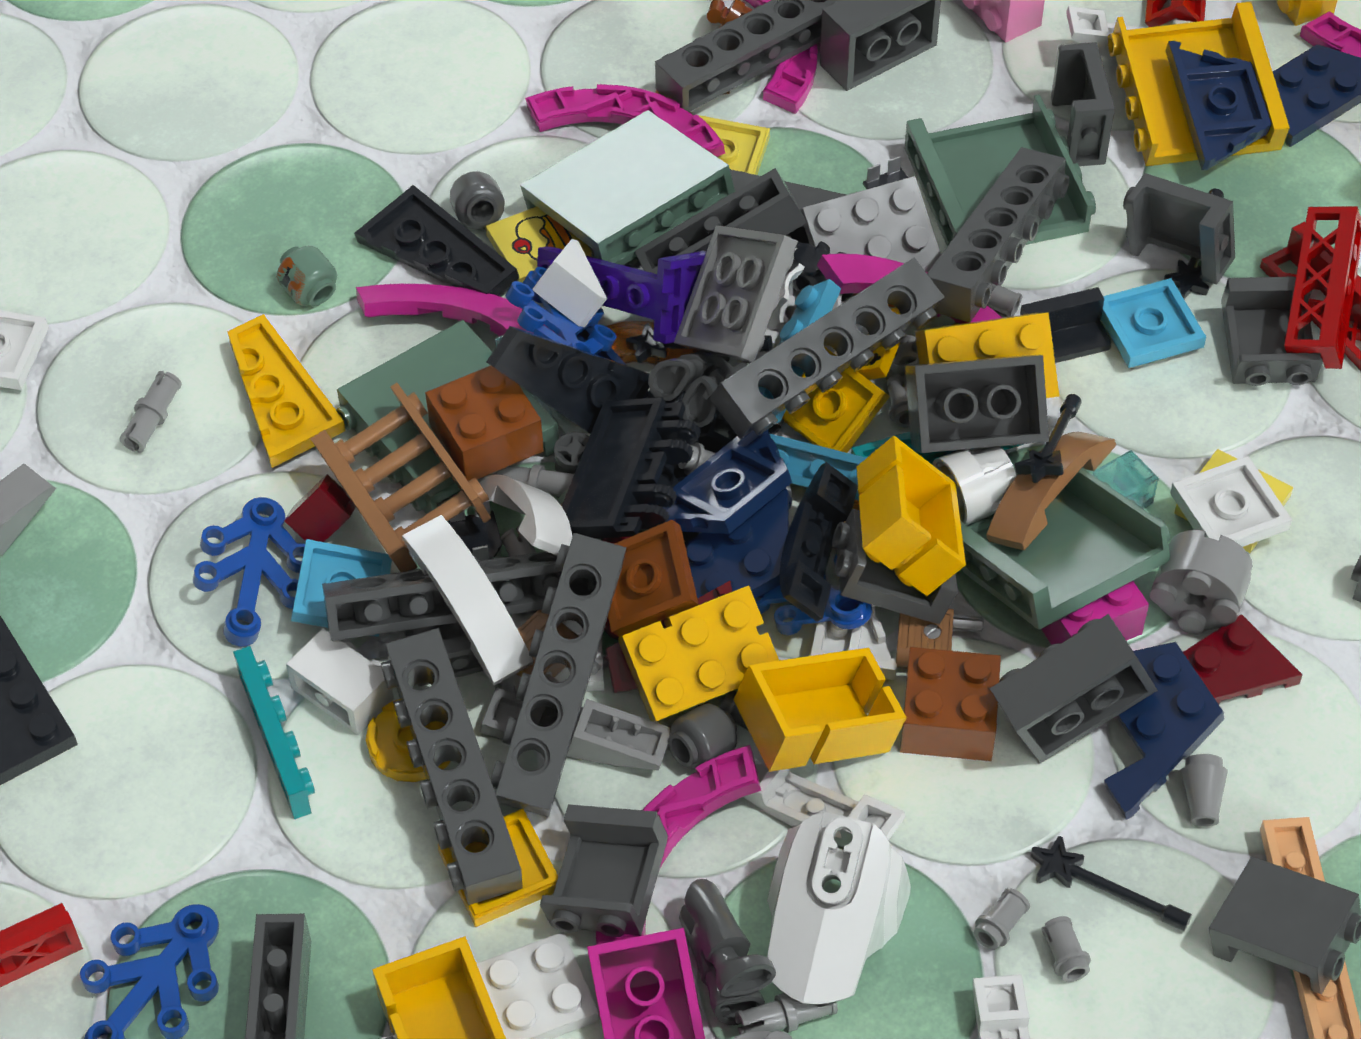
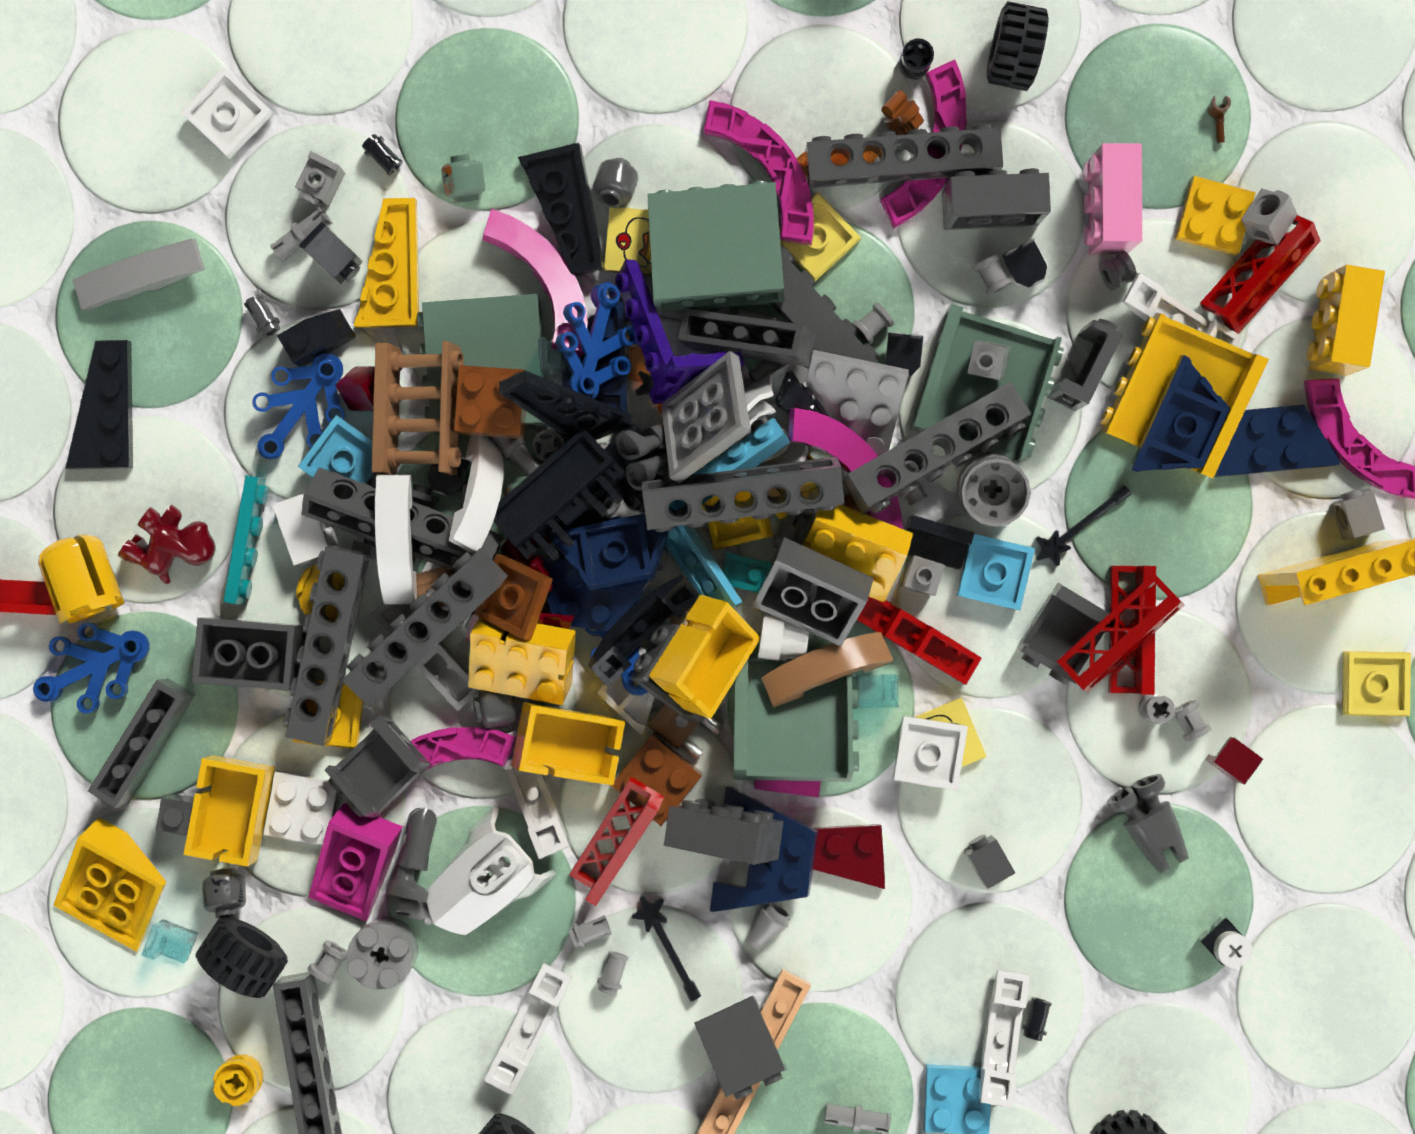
camera: 30 degrees right, 35 degrees up
white slope [532,239,607,327] -> none
black piece [1014,394,1082,483] -> none
dark grey panel [1123,173,1235,285] -> none
light grey brick [1150,530,1253,634] -> none
none -> yellow cylinder [38,534,125,624]
none -> dark red animal [117,504,216,584]
none -> dark grey brick [192,617,304,691]
none -> dark grey pin [244,294,280,337]
none -> black slope [277,309,356,367]
none -> light grey brick [295,151,346,207]
none -> black slope [299,221,363,284]
none -> black pin [362,134,403,176]
none -> red fence [569,776,664,906]
none -> light grey bush [852,302,894,344]
none -> red slope [857,597,982,685]
none -> light grey brick [900,555,945,596]
none -> light grey wheel [957,453,1031,527]
none -> light grey brick [968,340,1011,380]
none -> light grey bush [973,254,1013,296]
none -> black piece [1002,238,1047,288]
none -> dark grey wheel [1099,251,1137,291]

